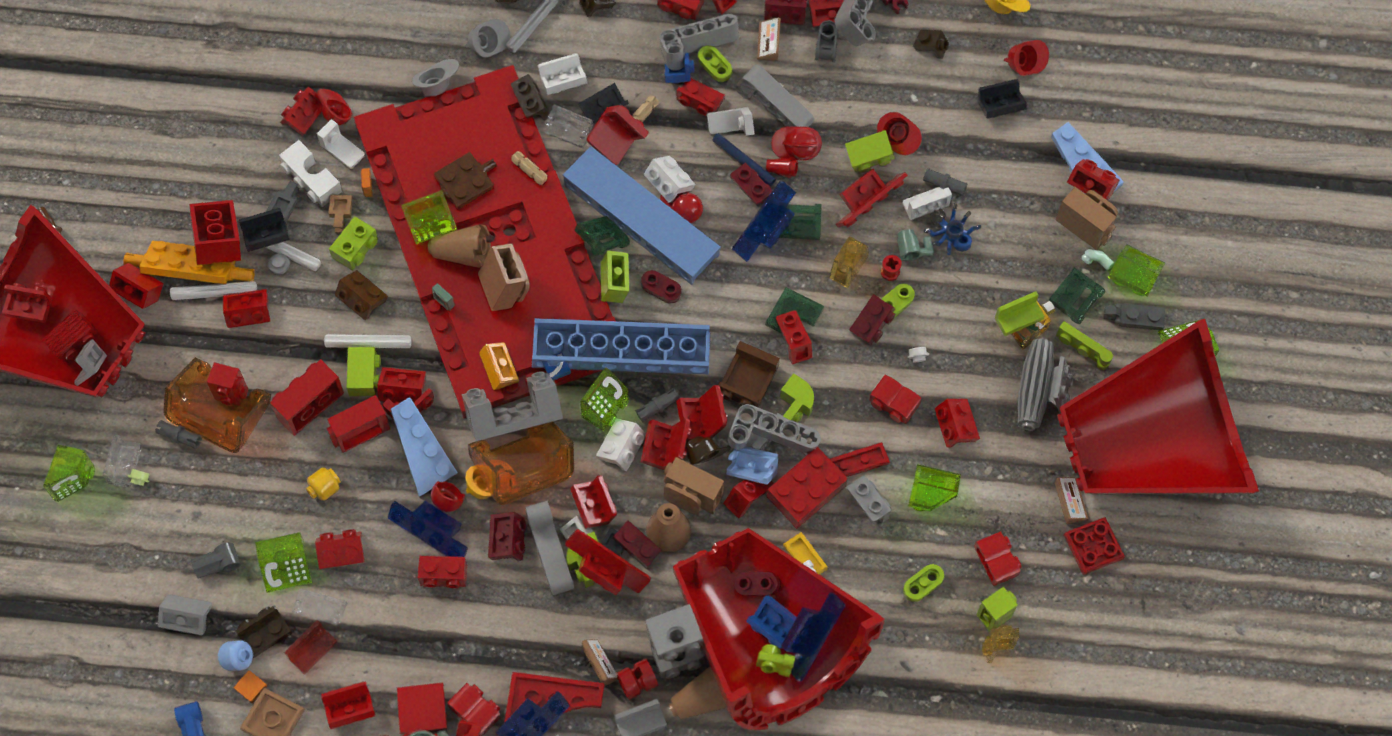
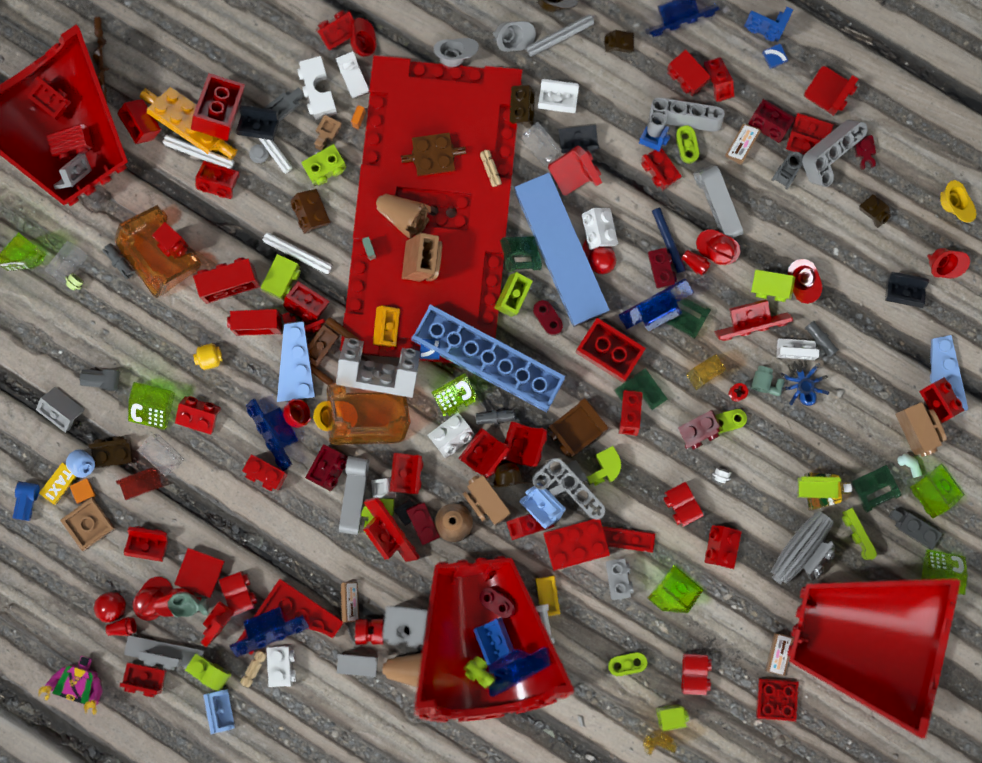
camera: 30 degrees right, 15 degrees up
clear neon green slope [401,190,457,244] -> none
tan axle [632,95,659,122] -> none
white bracket [707,107,754,136] -> none
none -> yellow tile [39,462,77,505]
none -> reddish brown plate [308,317,361,386]
none -> red brick [575,318,646,383]

